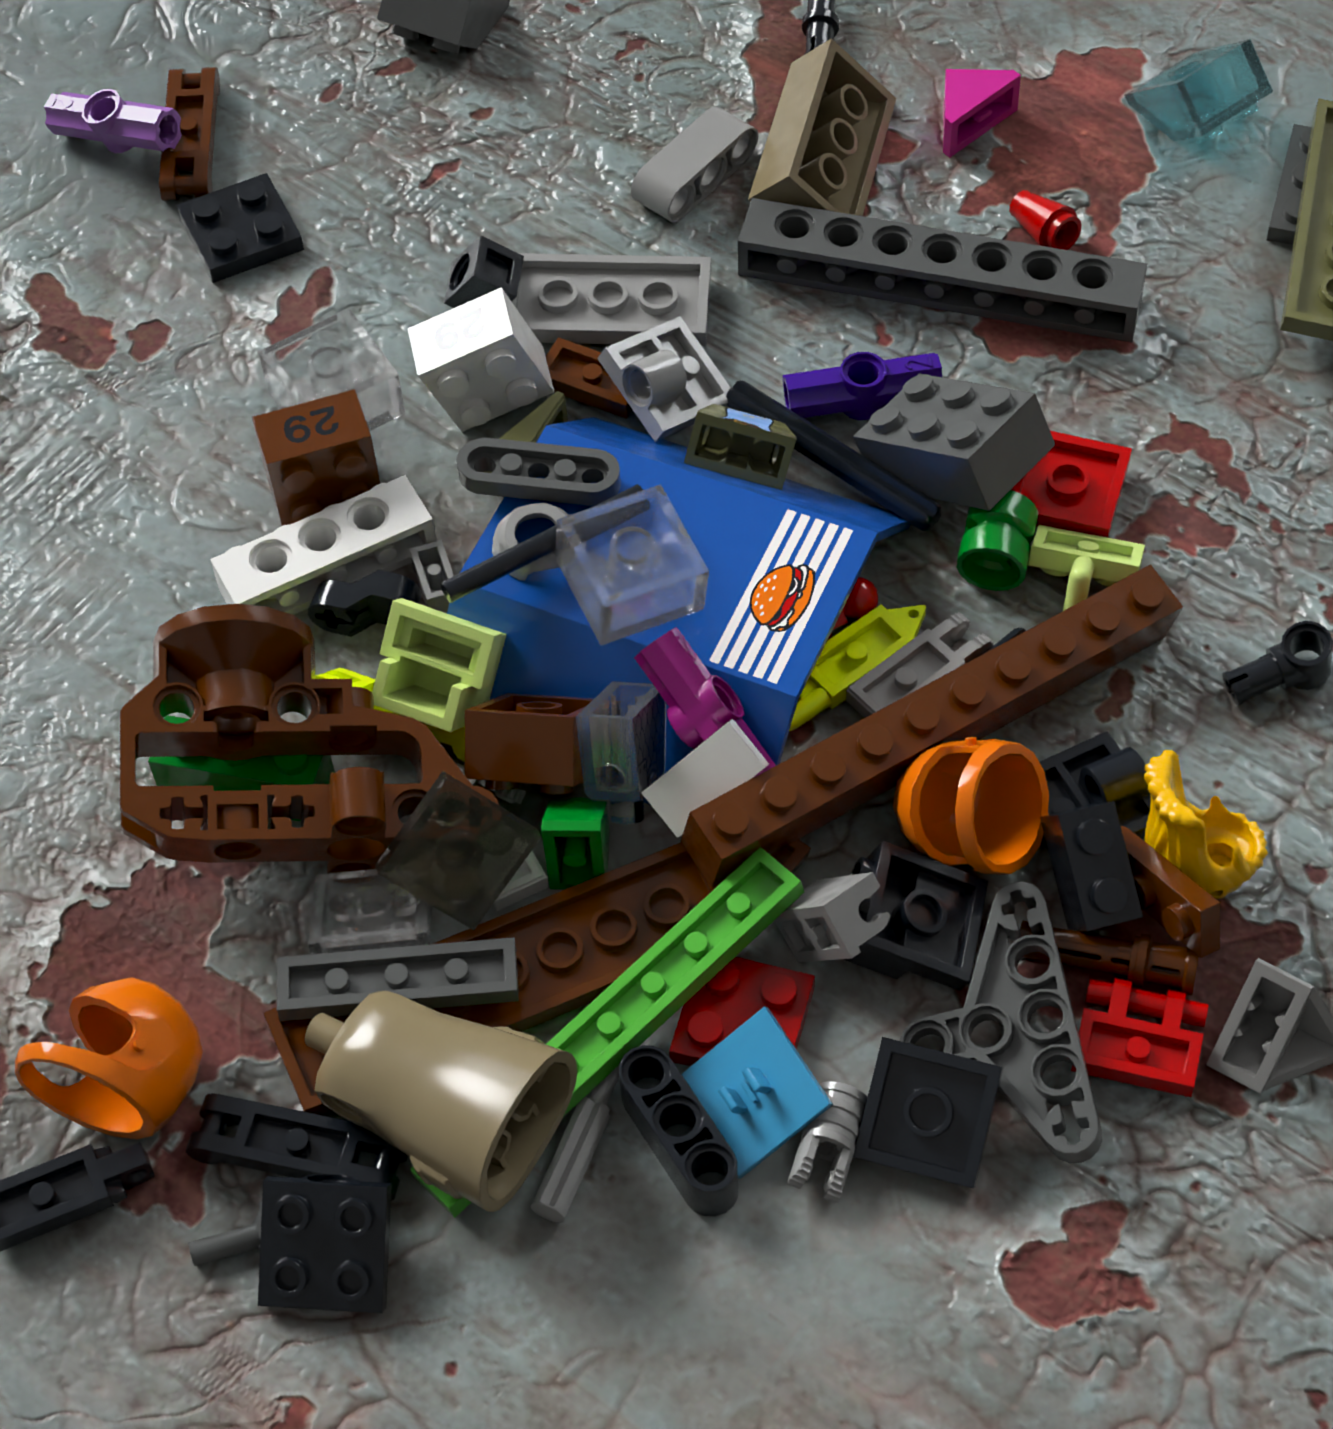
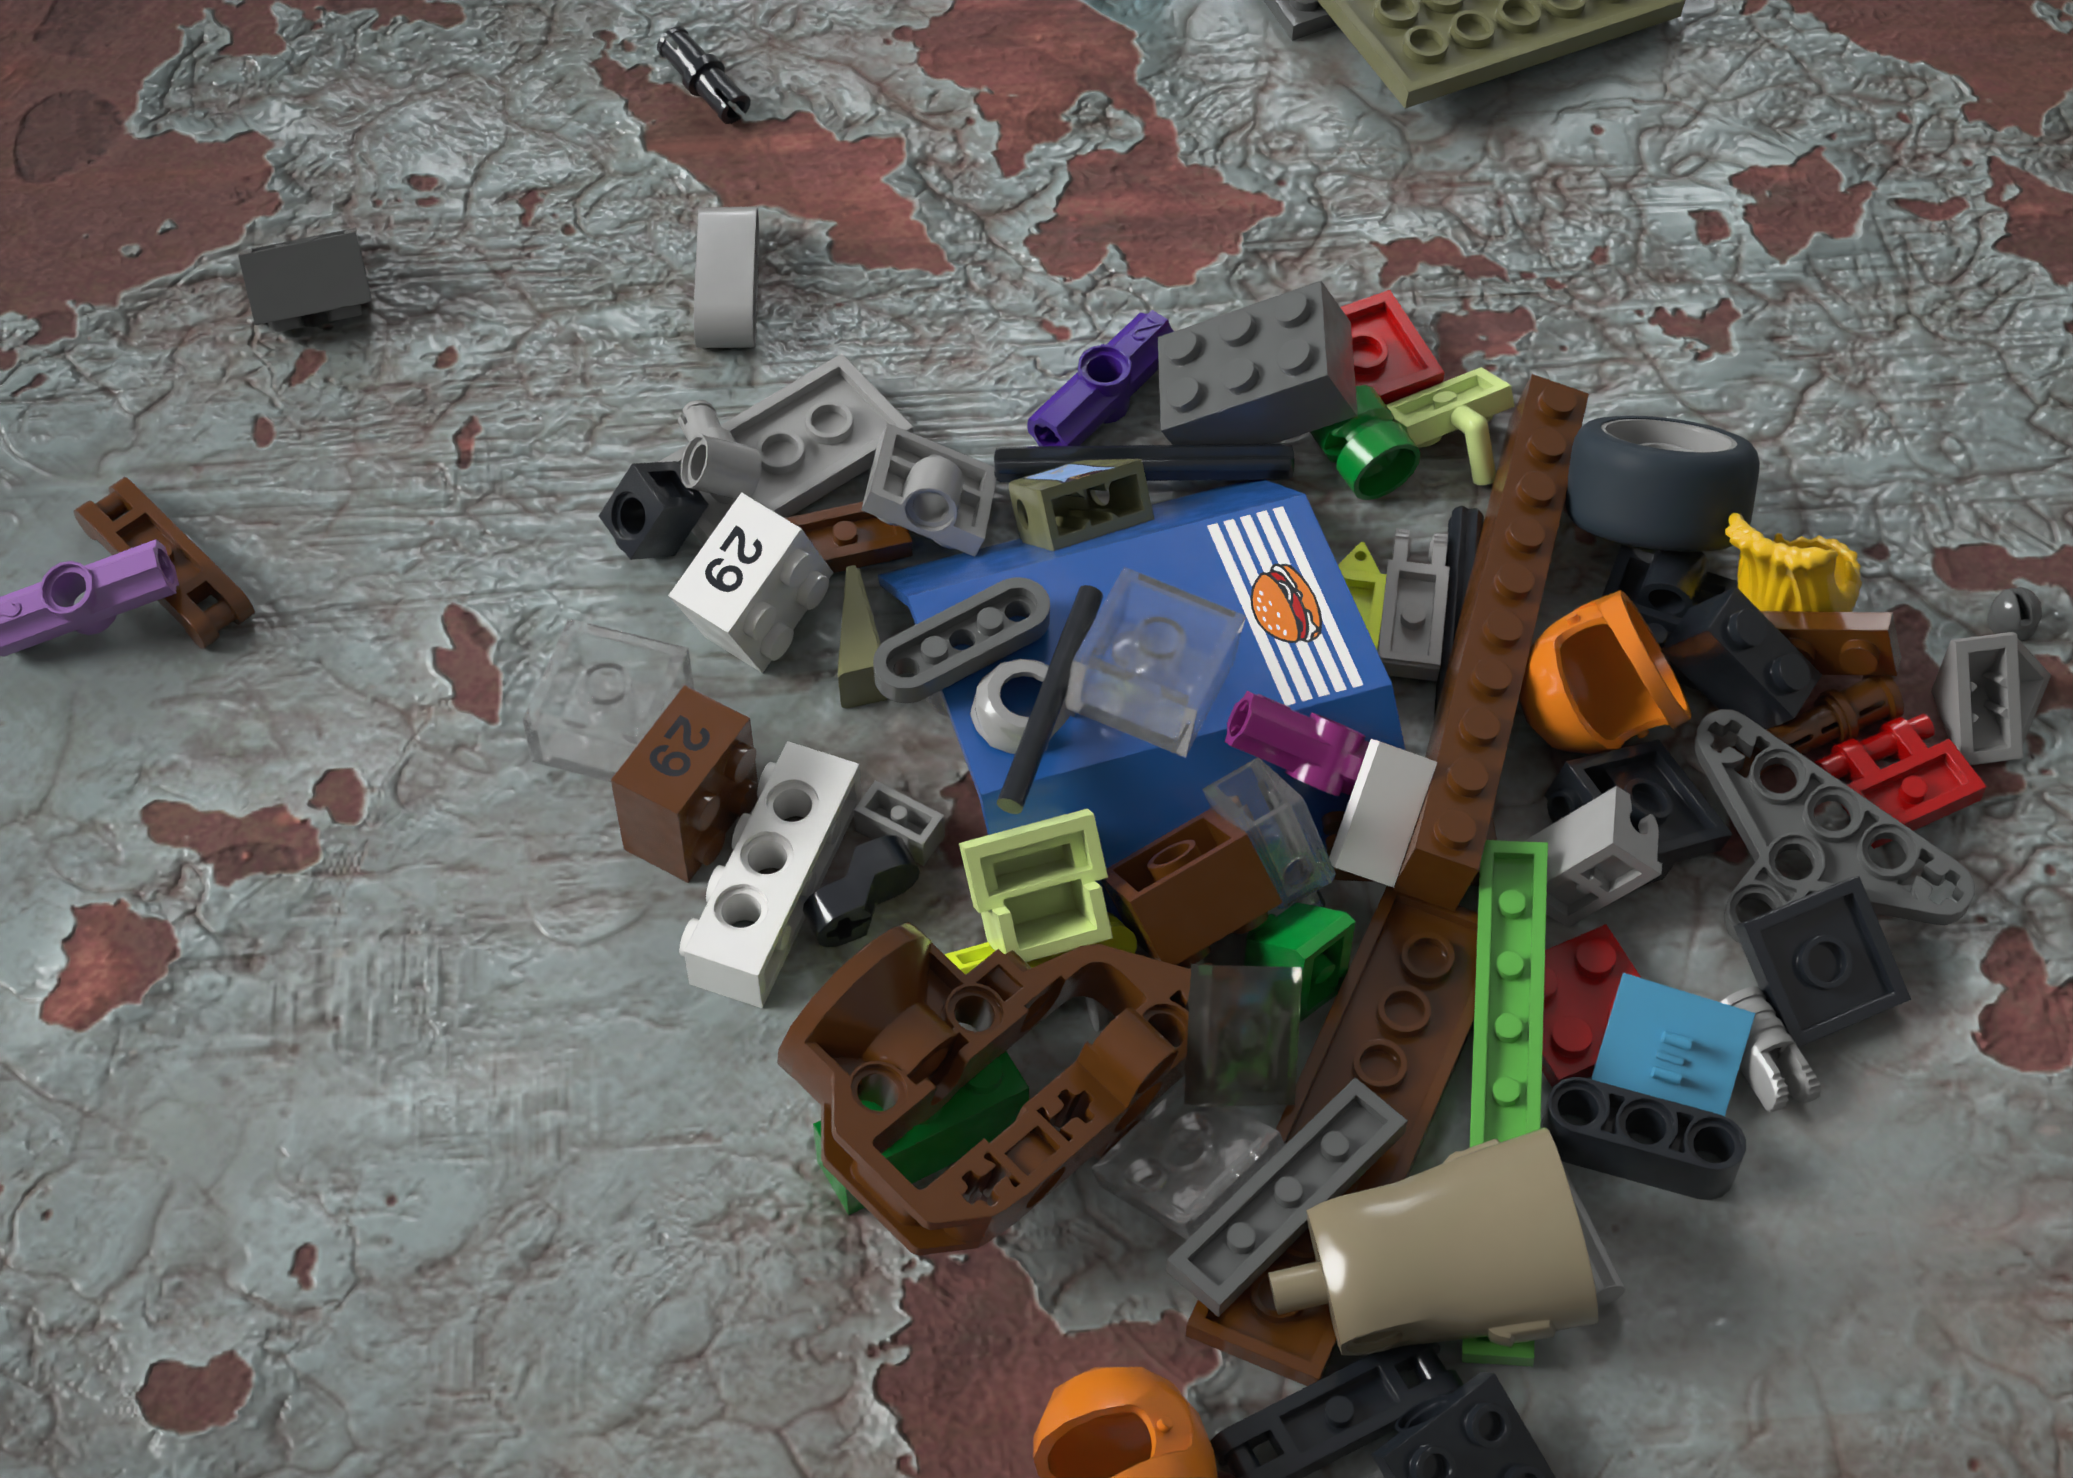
camera: 45 degrees left, 0 degrees up
black plate [176,173,304,283] -> none
dark grey brick [738,198,1148,342] -> none
dark tan slope [748,38,896,216] -> none
dark pink slope [943,69,1021,158] -> none
red cone [1009,190,1082,250] -> none
black pin [1222,621,1333,706] -> none
none -> light grey pin [678,400,761,500]
none -> black wheel [1565,416,1760,552]

